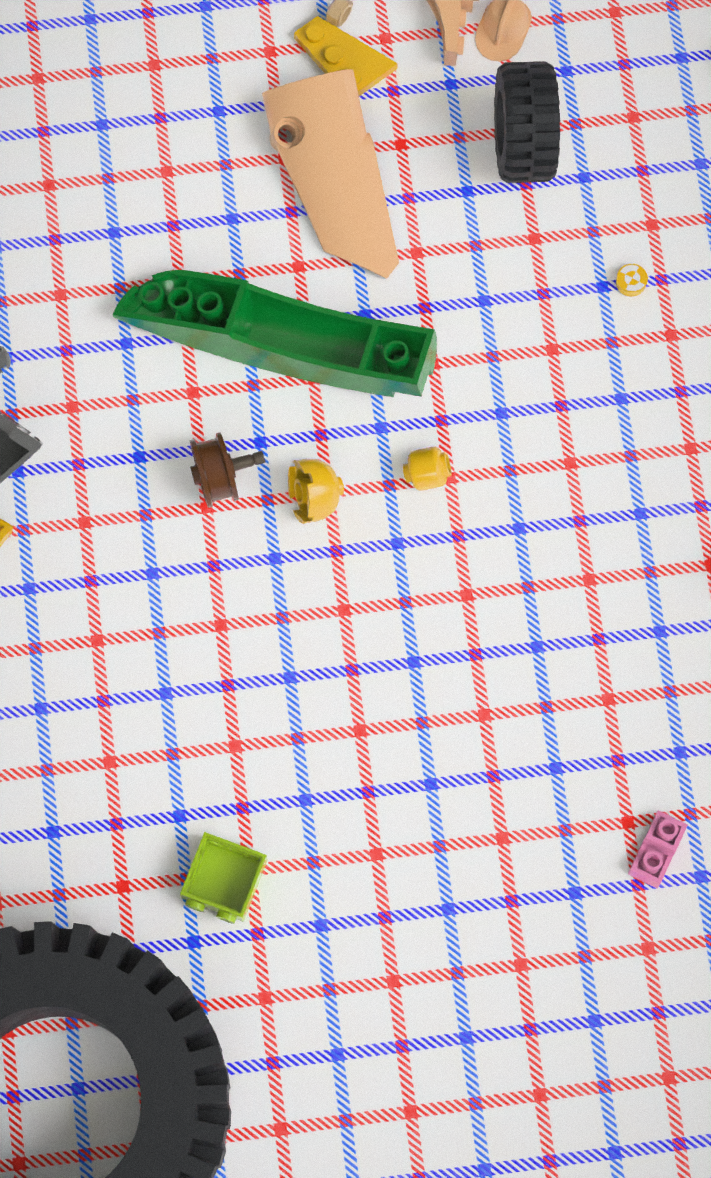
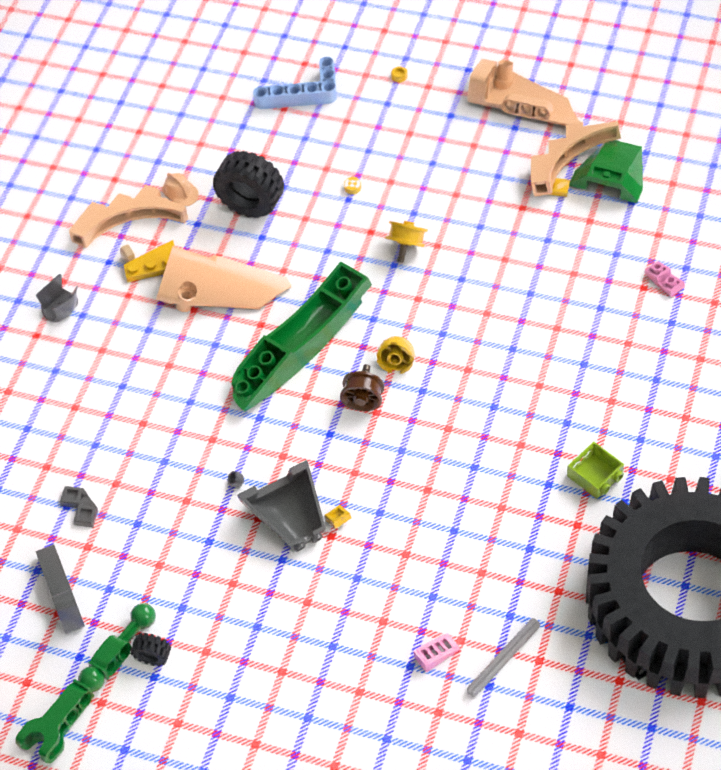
camera: 60 degrees left, 20 degrees down
yellow head [403,446,452,491] -> none
none -> yellow wheel [385,220,428,263]

